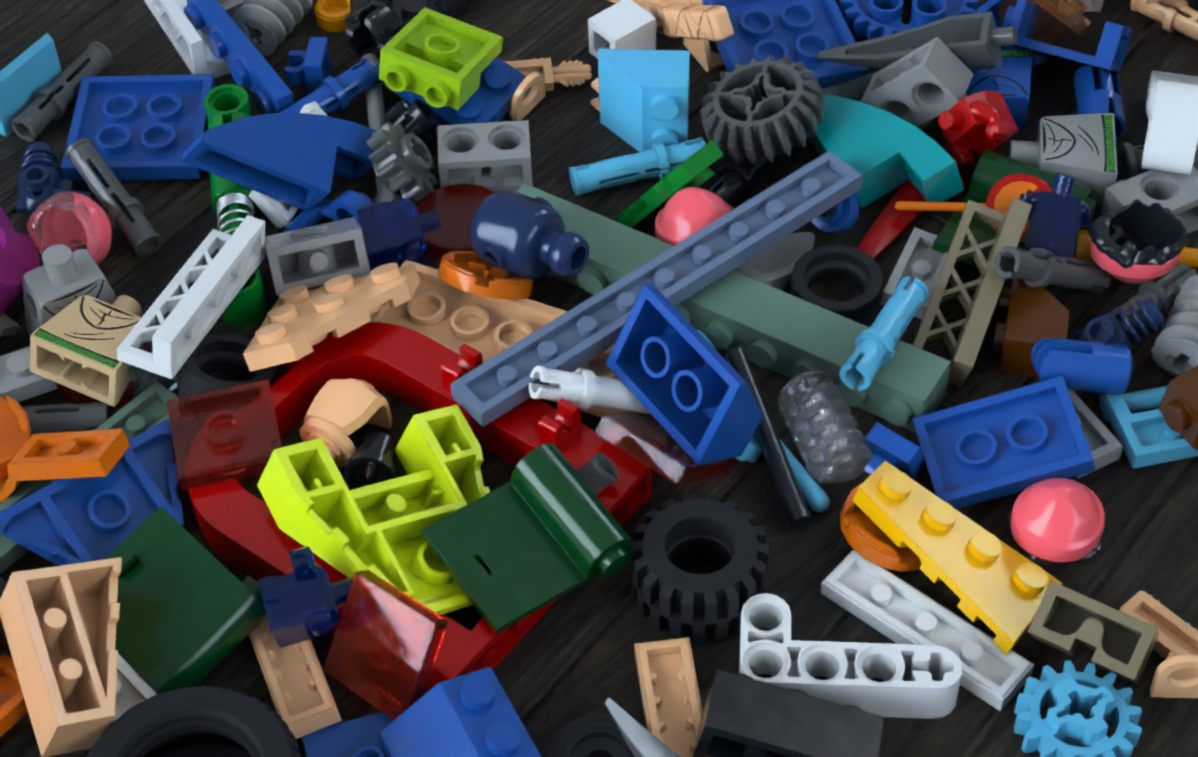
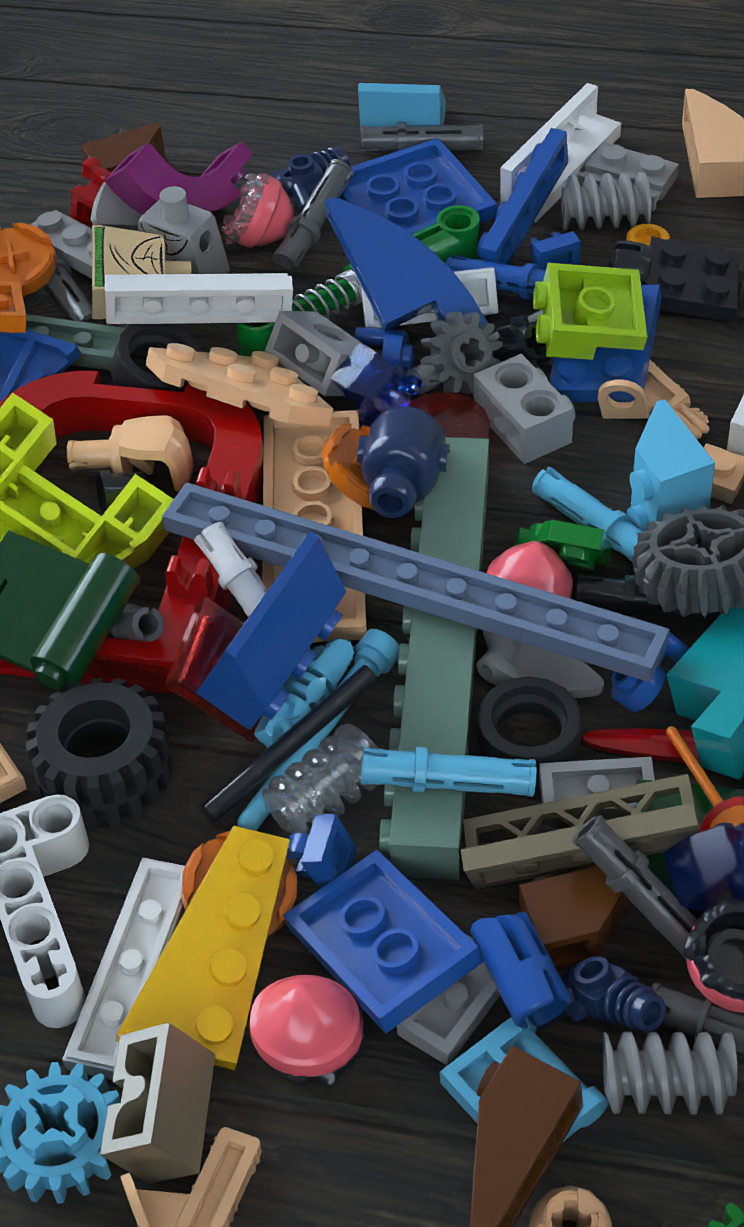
camera: 65 degrees right, 0 degrees up
clear red tile [167,380,282,490] -> none

